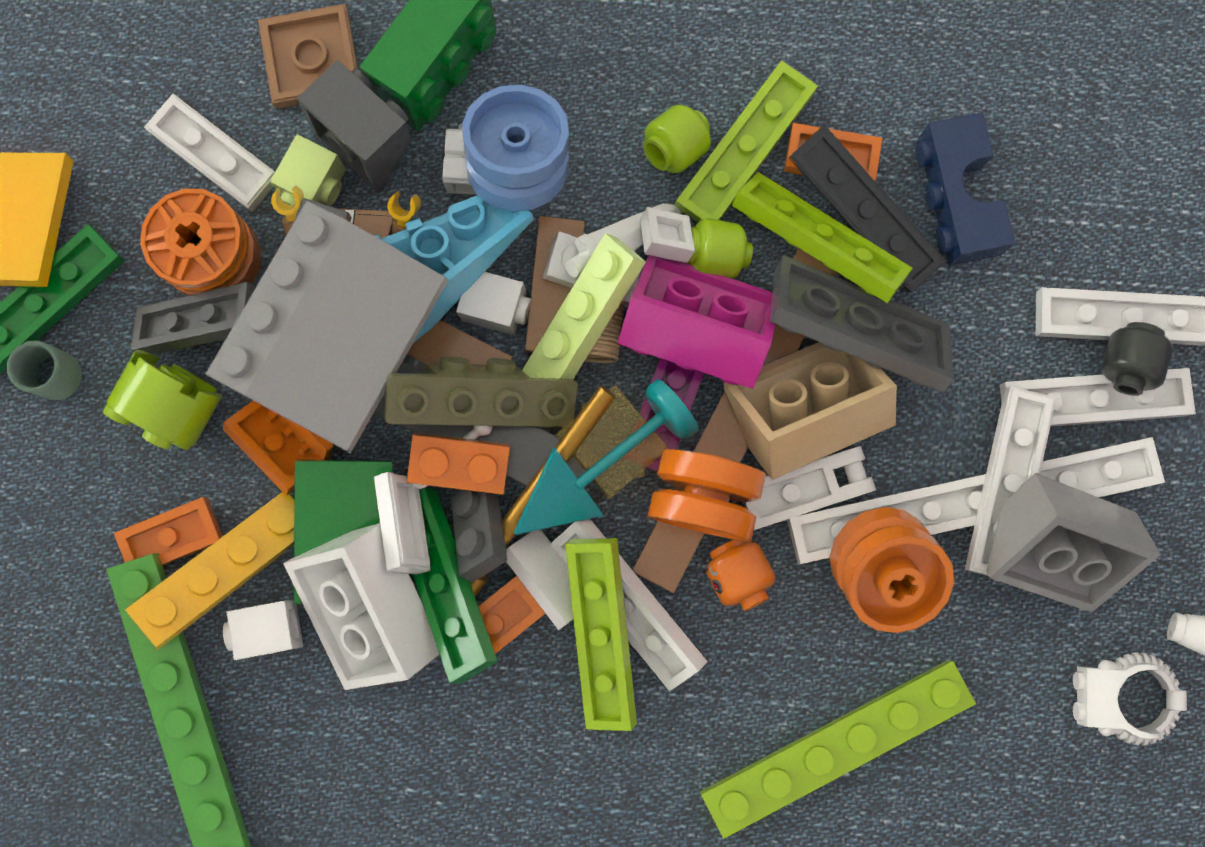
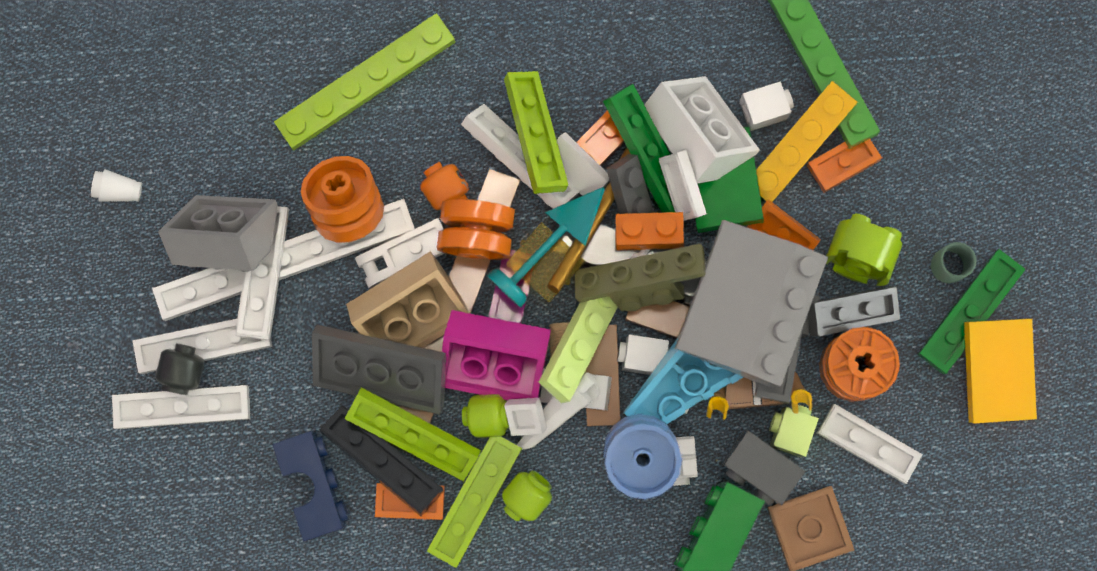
camera: 175 degrees right, 0 degrees up
white piece [1073,652,1187,746] -> none

